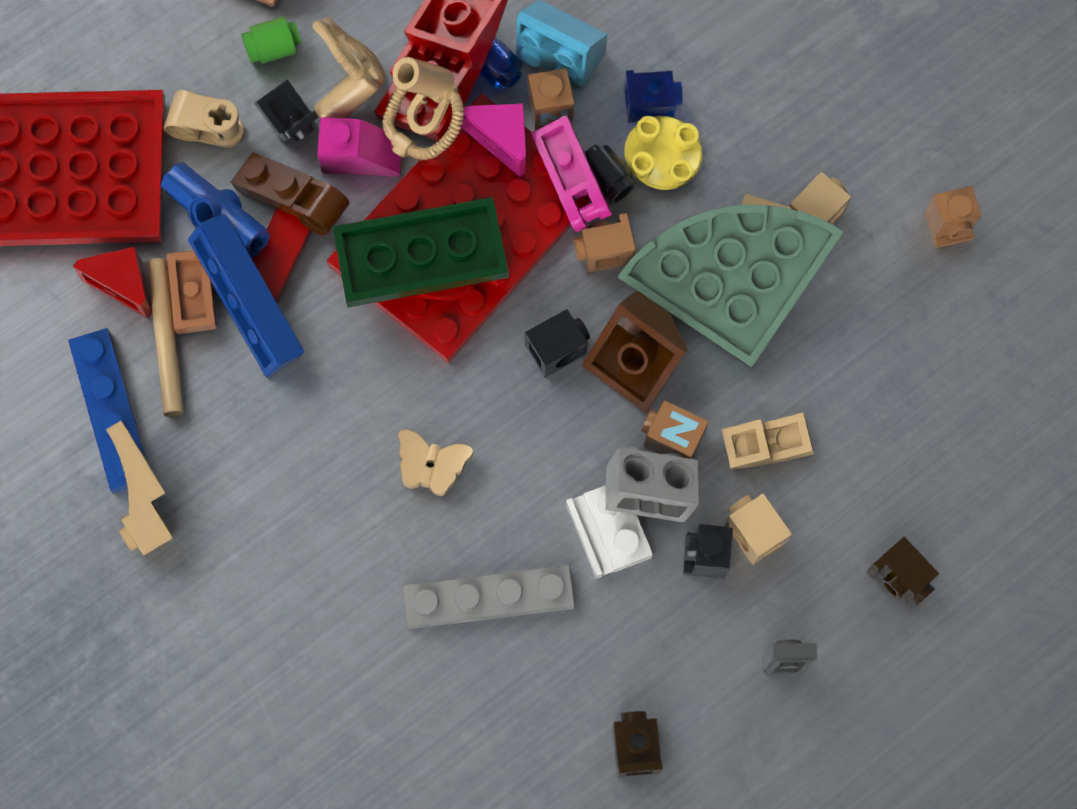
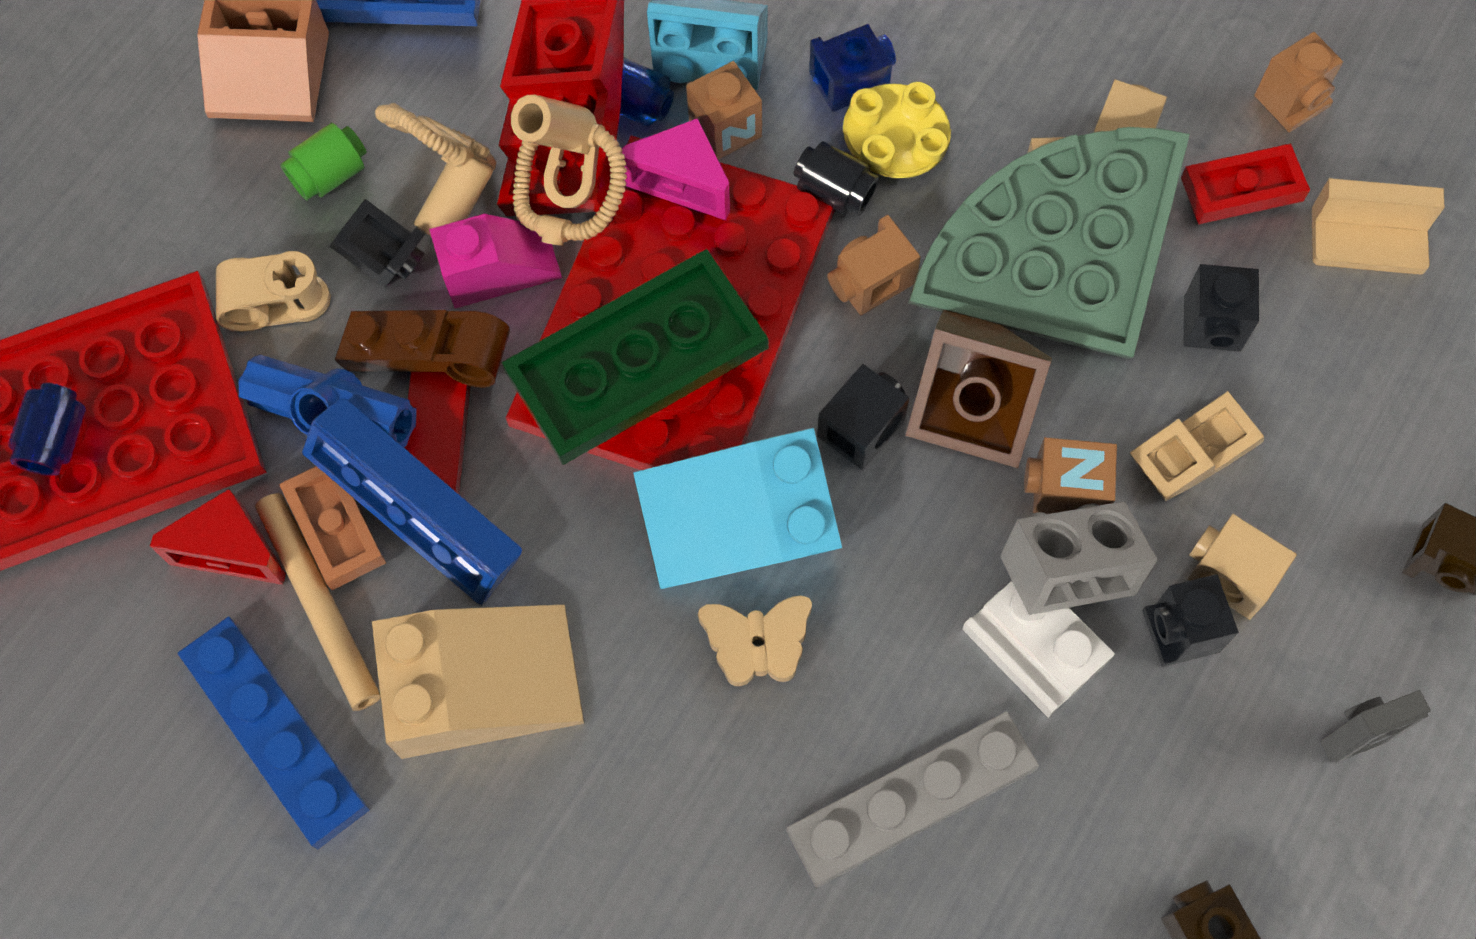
camera: 15 degrees left, 5 degrees down
tan slope [106,420,173,556] -> none
dark pink plate [531,116,613,232] -> none
none -> clear blue brick [8,383,86,476]
none -> tan slope [372,604,585,759]
none -> medium azure slope [633,428,842,589]
none -> red plate [1181,143,1310,225]
none -> black brick [1184,264,1259,352]
none -> tan panel [1312,178,1445,275]

